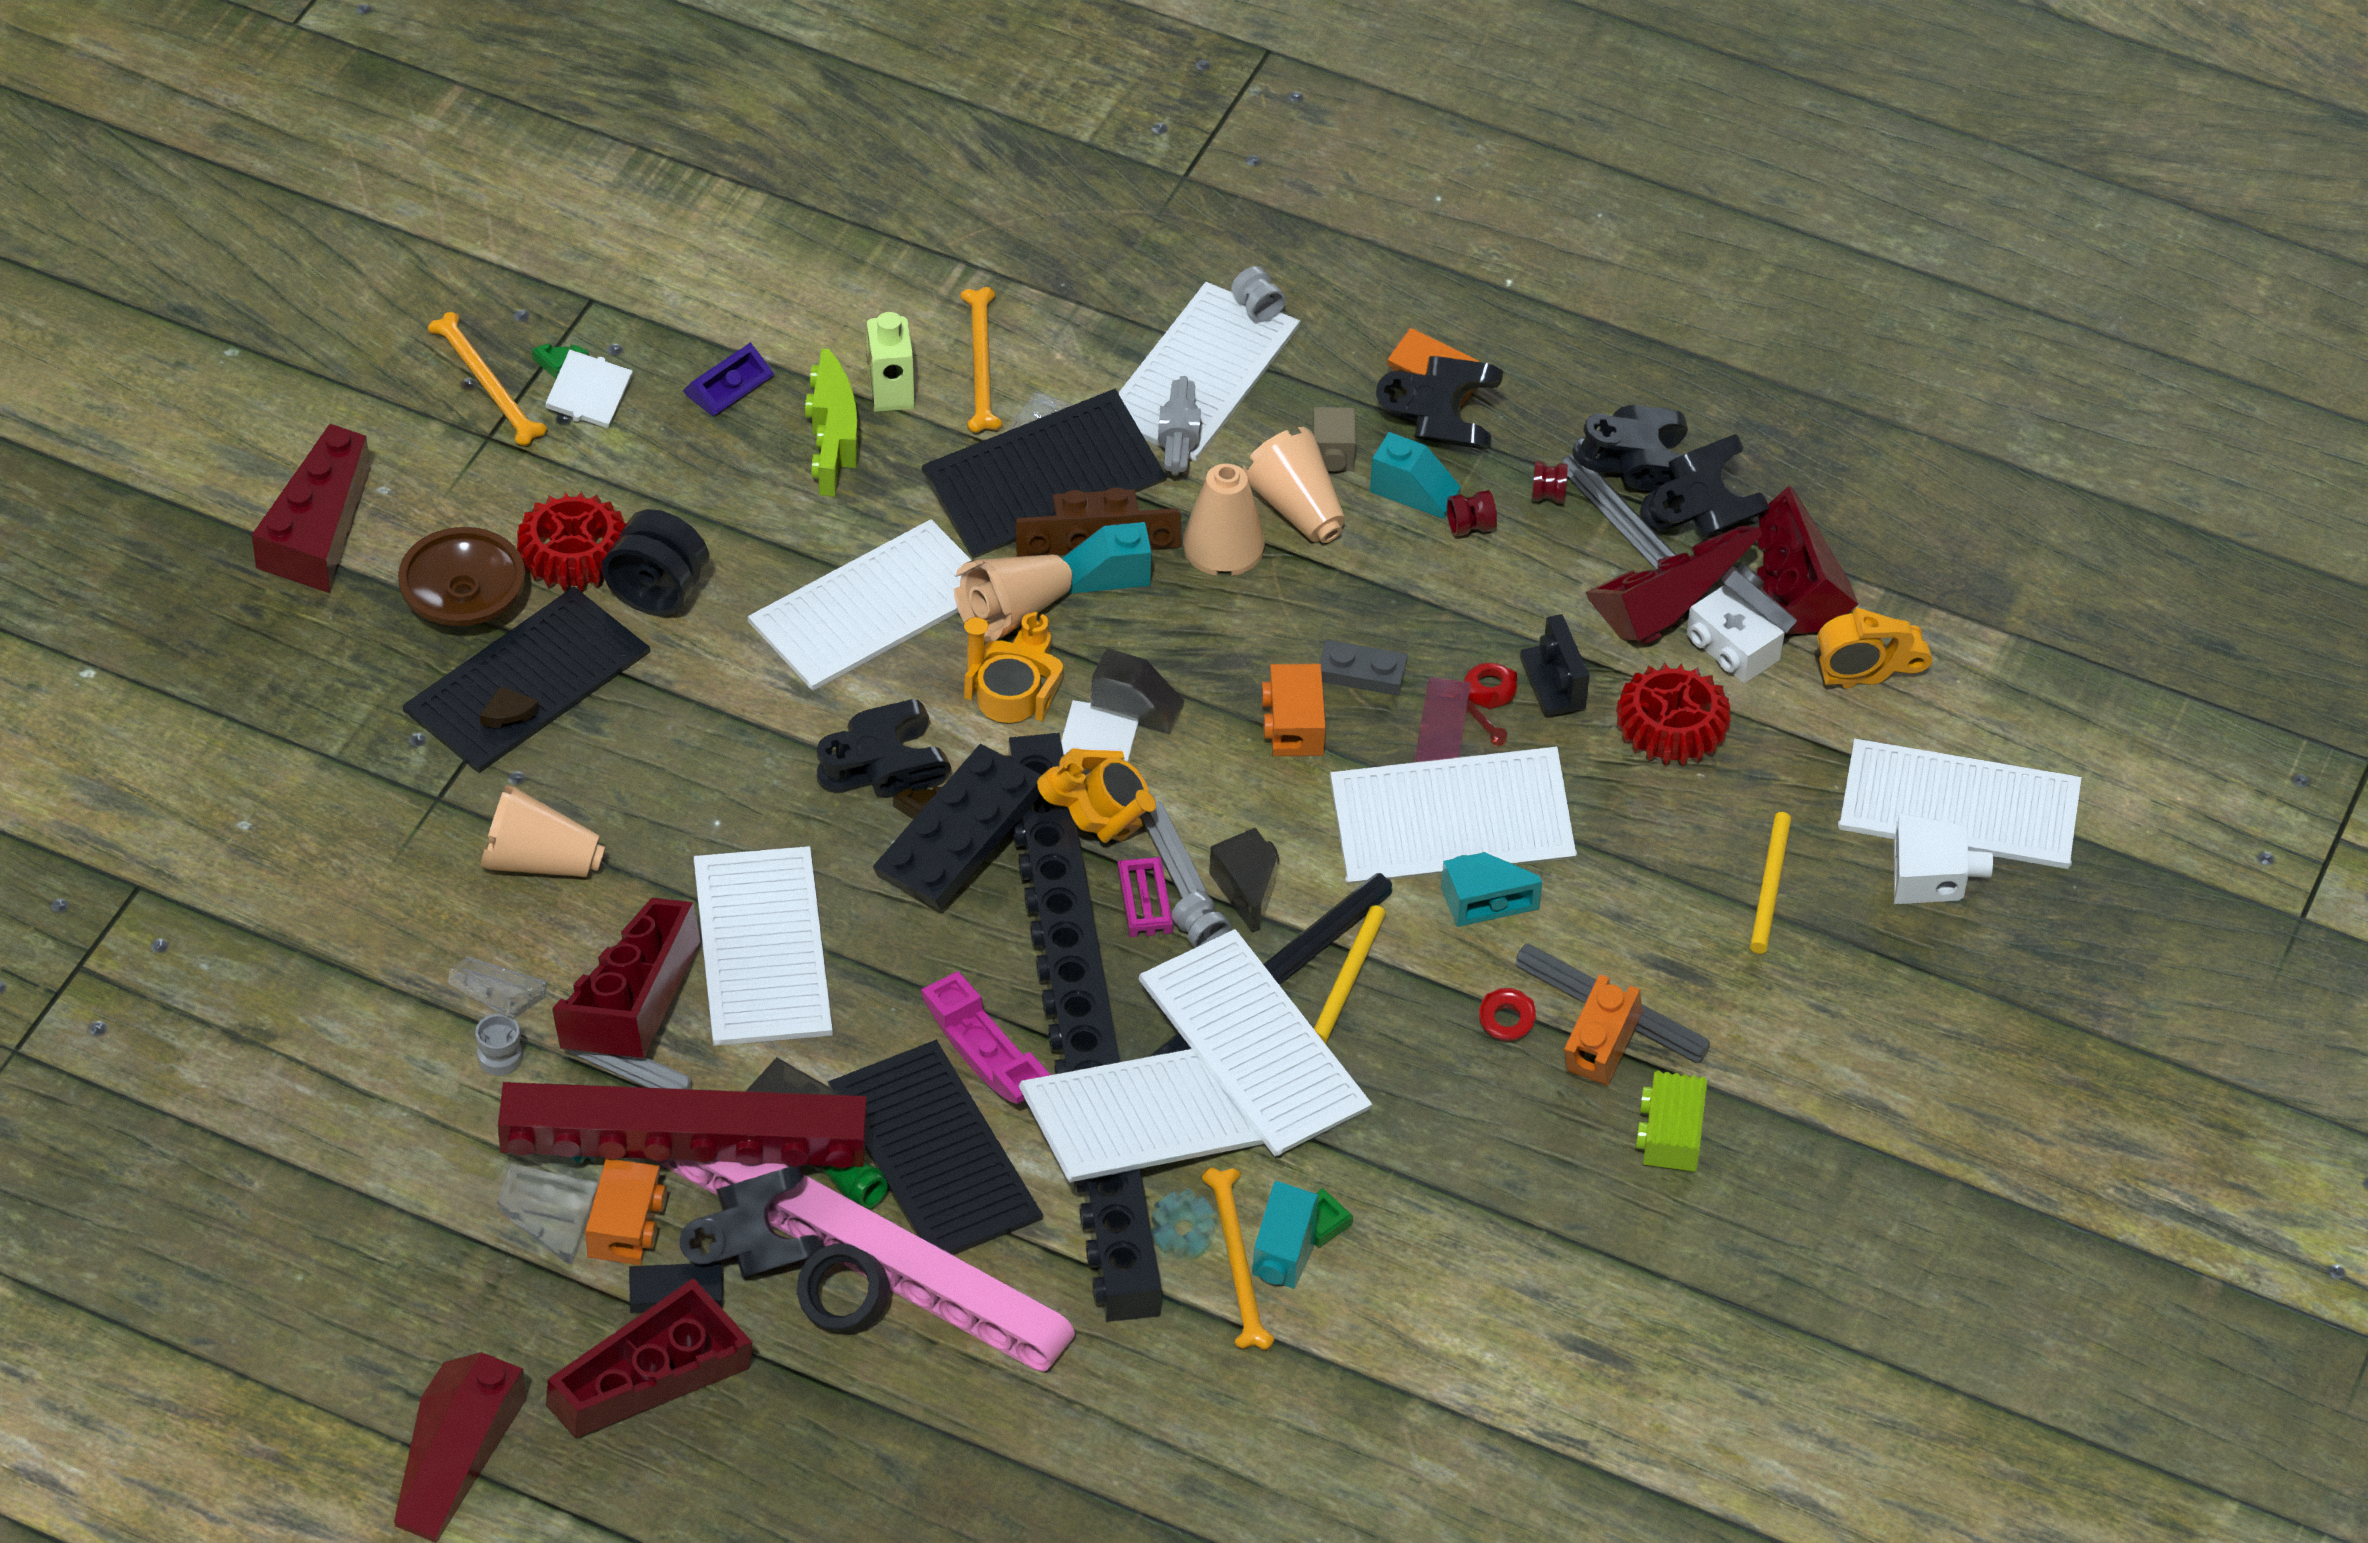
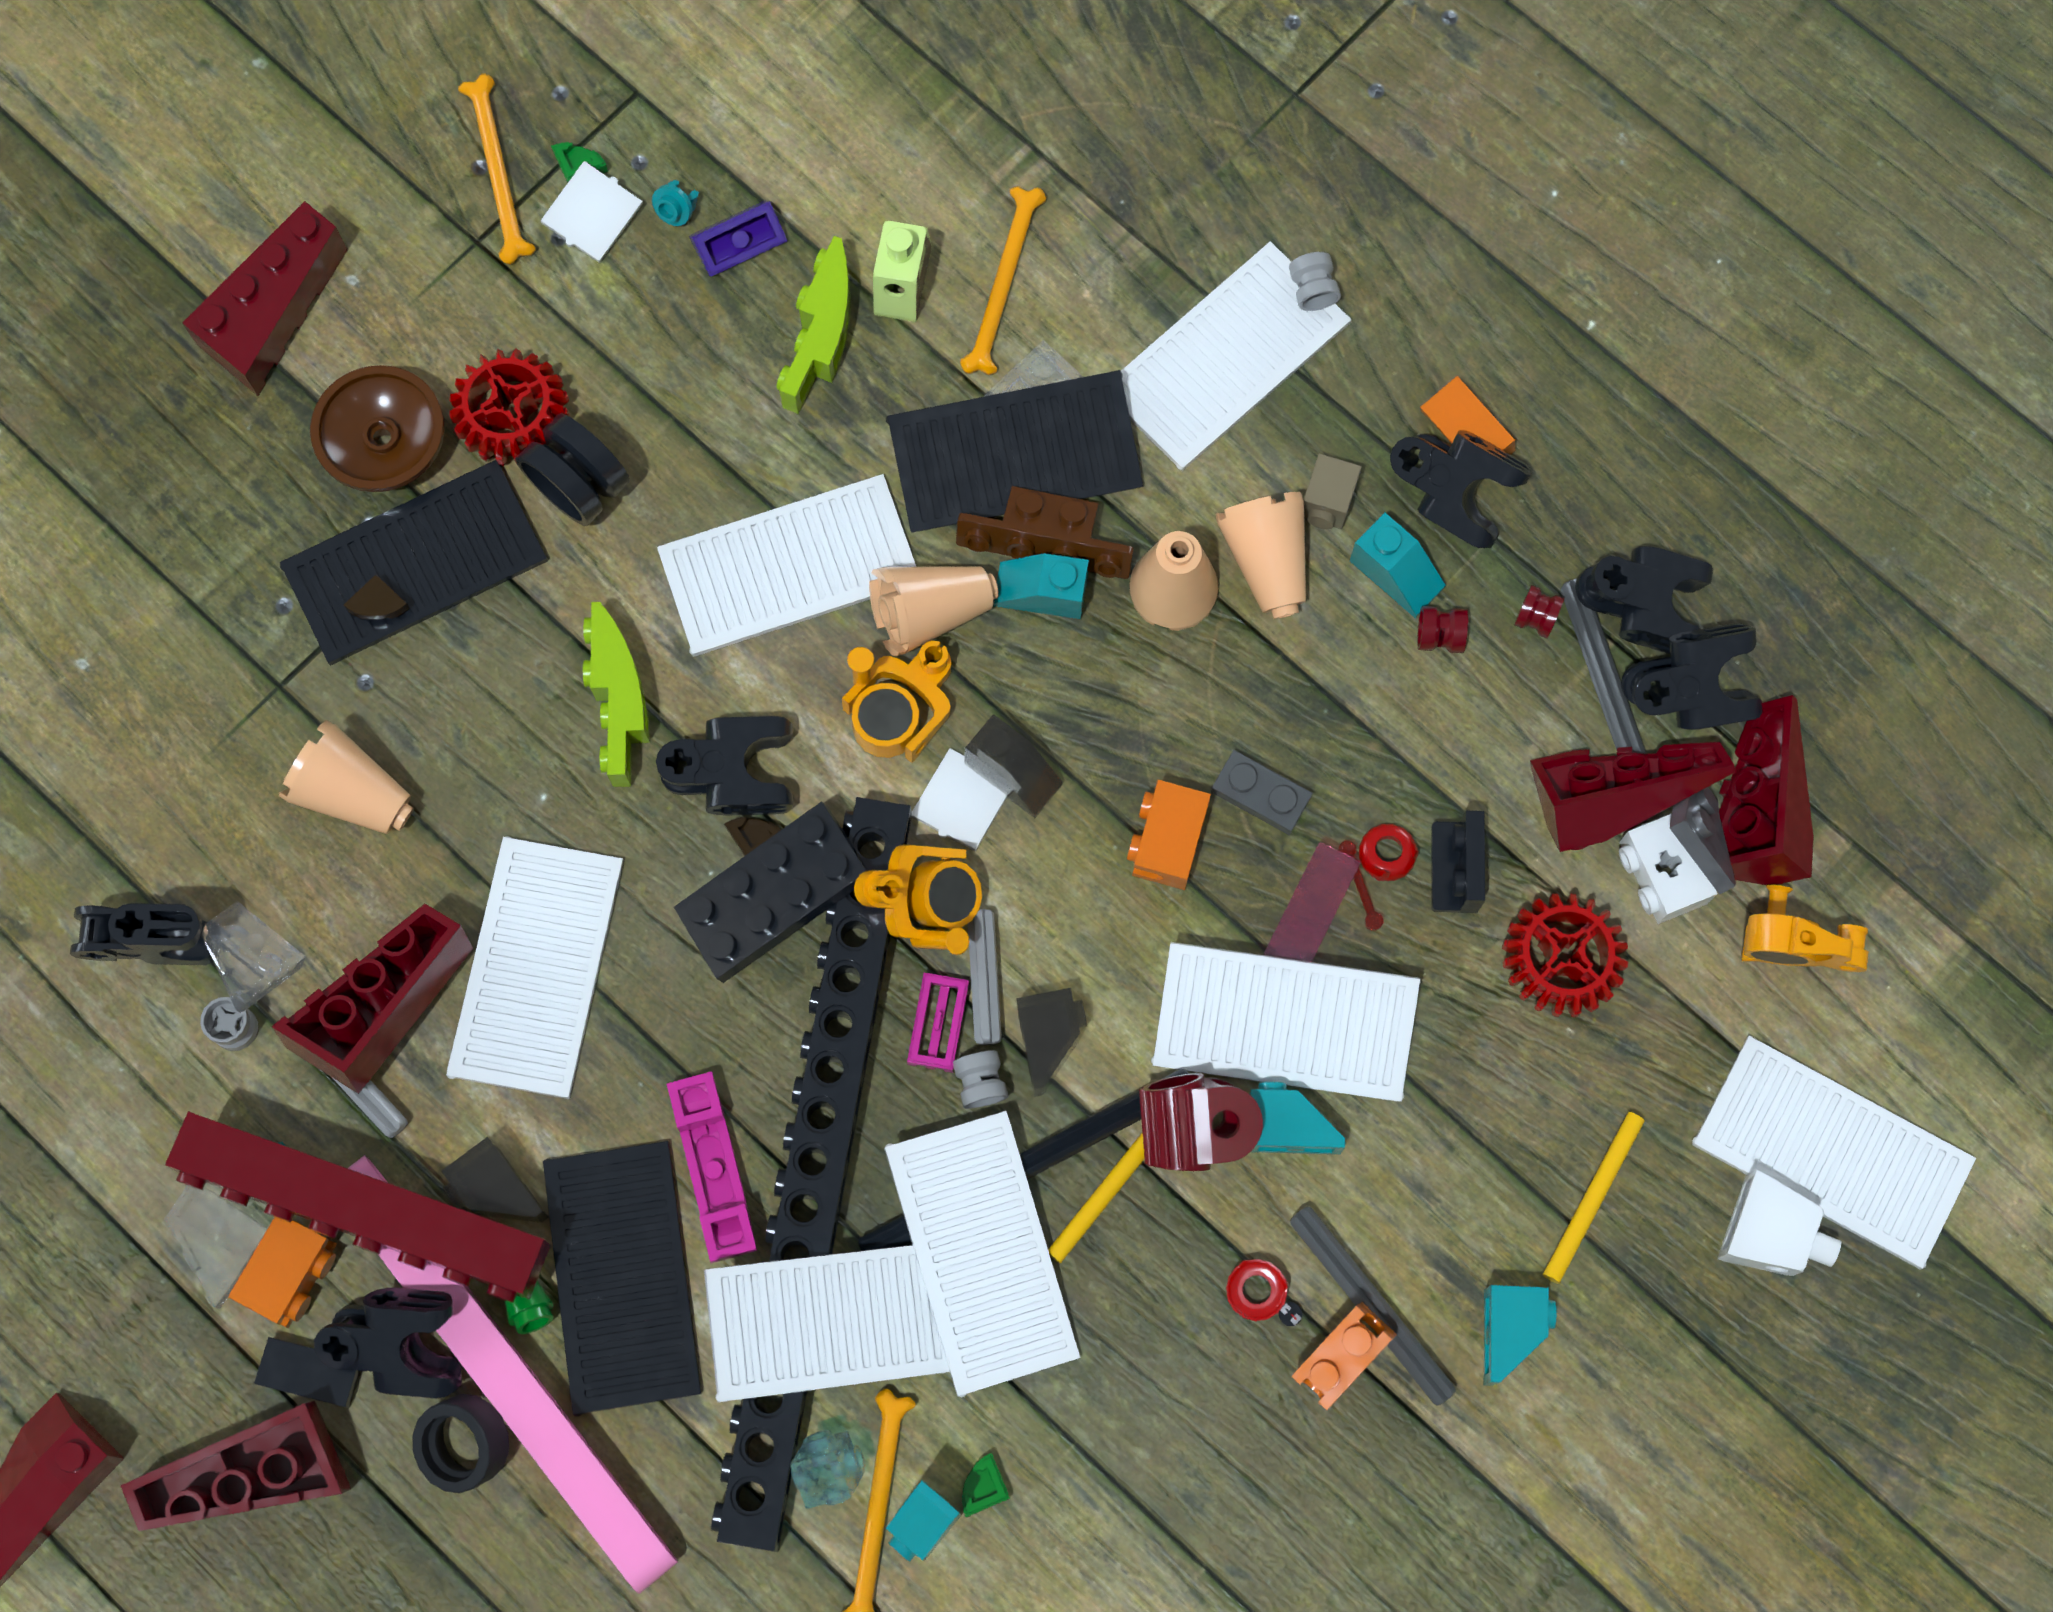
camera: 20 degrees right, 25 degrees up
light grey axle [1158,376,1201,476] -> none
lime brick [1636,1070,1707,1172] -> none
none -> black piece [70,903,223,965]
none -> lime slope [583,602,650,787]
none -> teal plate [652,180,699,226]
none -> dark red piece [1139,1073,1263,1171]
none -> black piece [1279,1302,1302,1326]
none -> teal slope [1483,1285,1557,1386]

